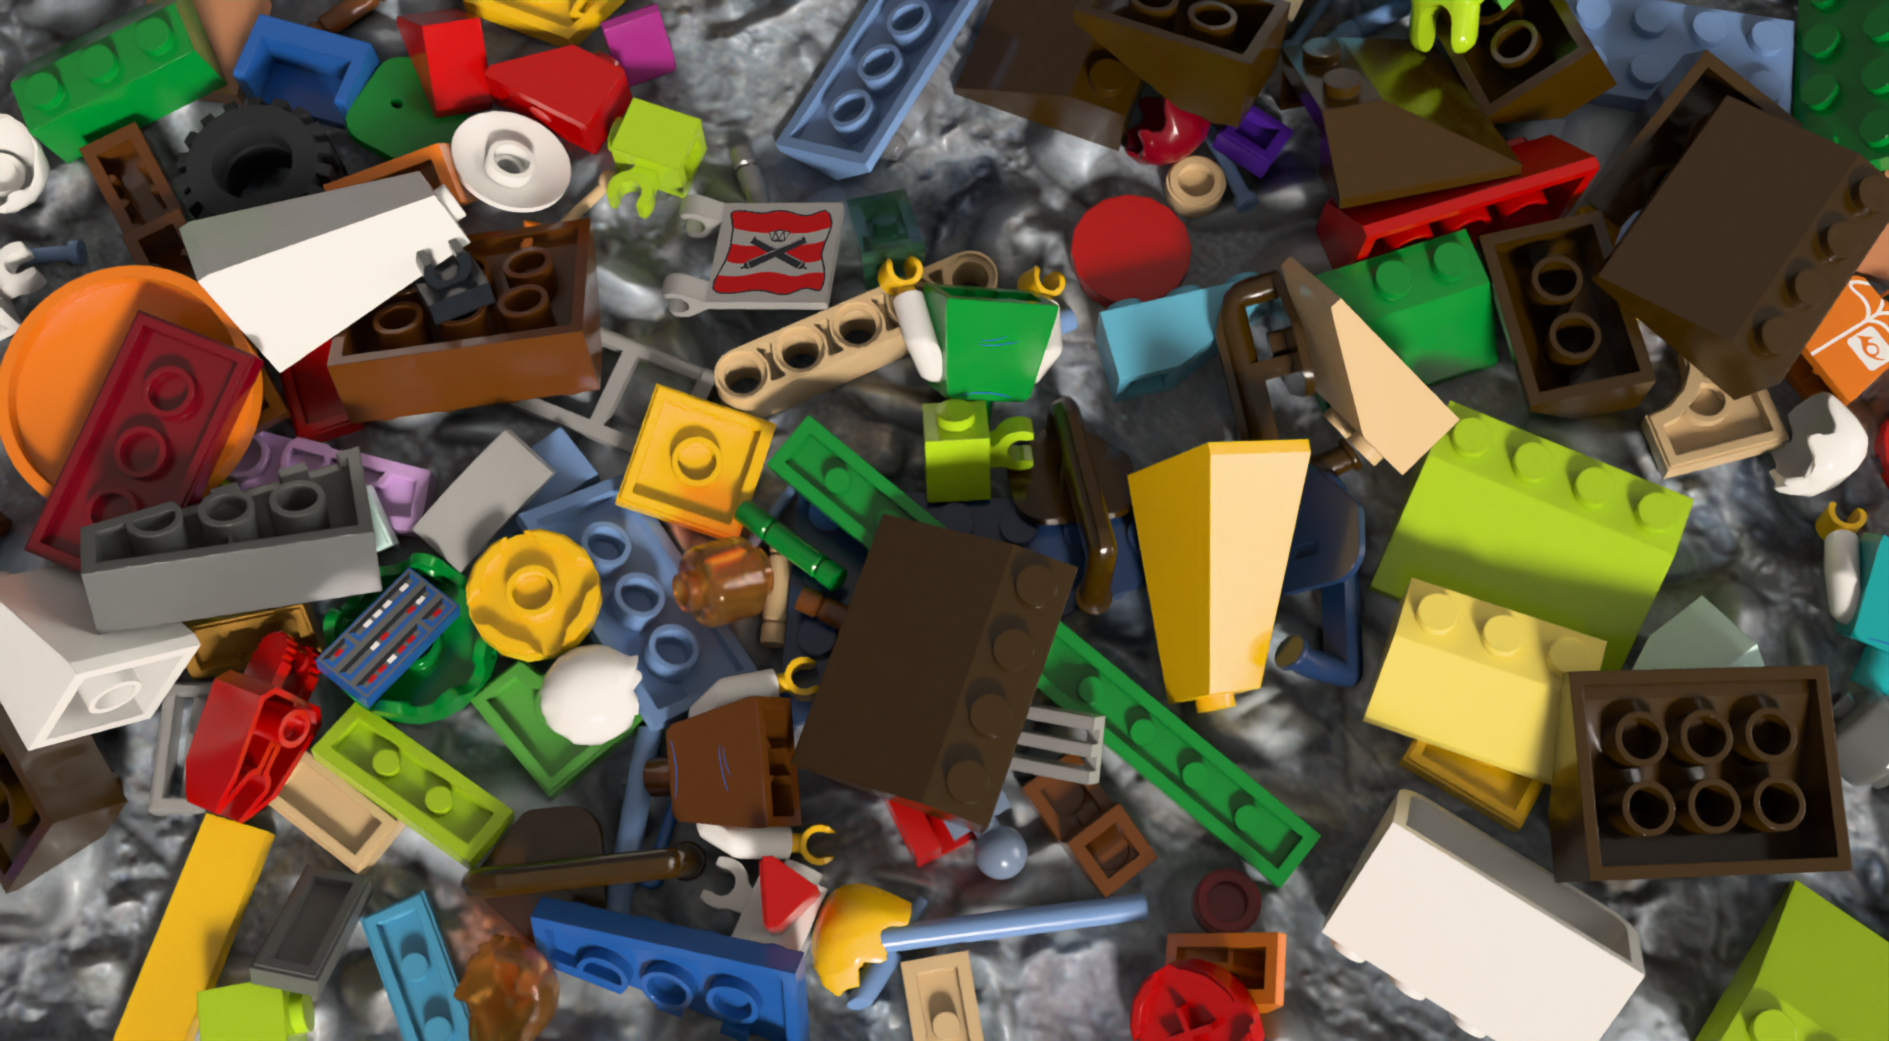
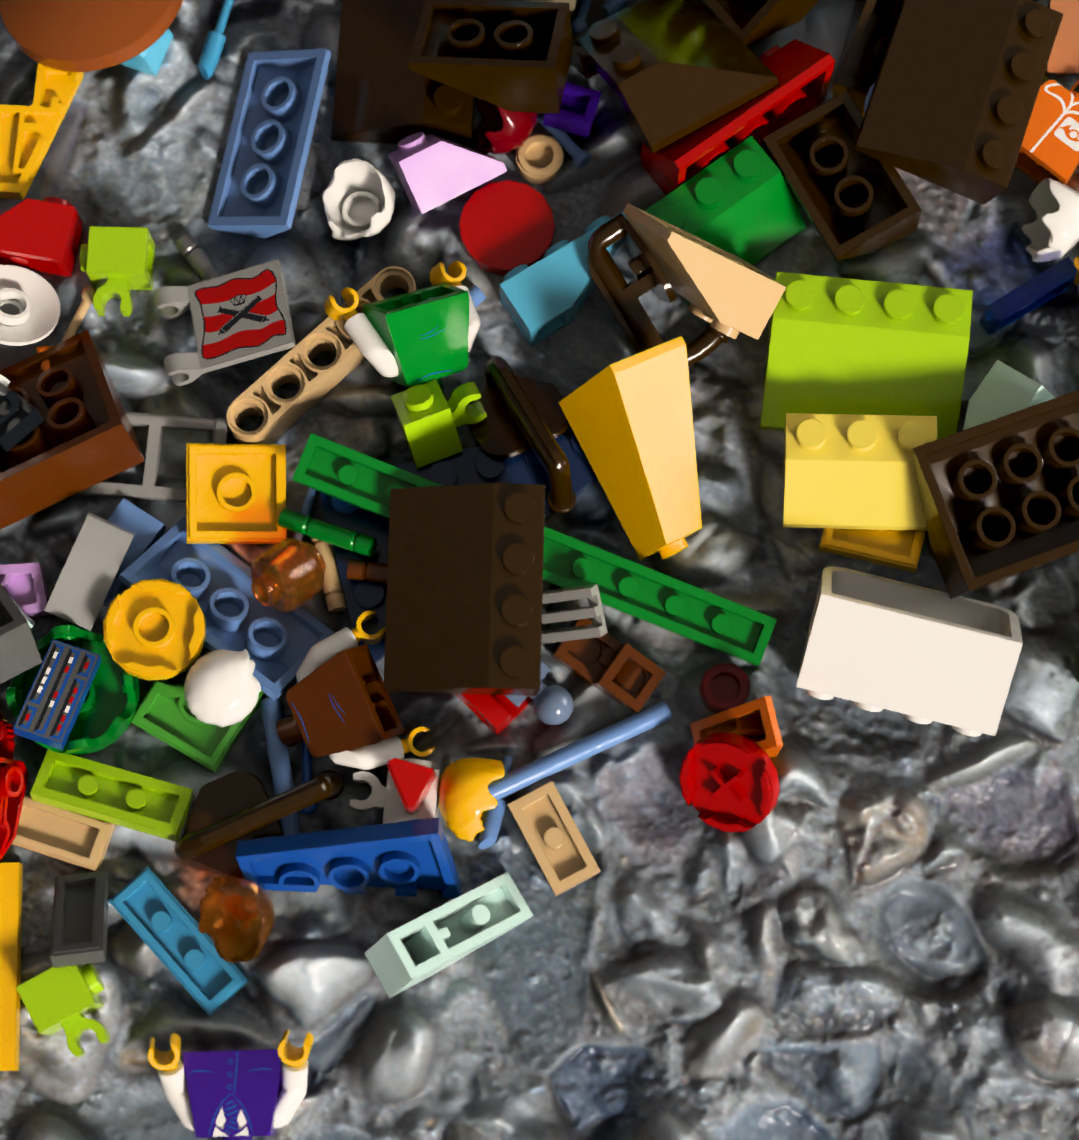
camera: 15 degrees left, 5 degrees up
magenta slope [600,4,676,87] -> none
clear green slope [846,189,925,290] -> none
dark blue piece [1275,463,1366,687] -> none
tan tile [1640,354,1790,479] -> none
none -> white hair [322,158,395,241]
none -> slope [388,132,507,214]
none -> clear blue tile [979,257,1078,335]

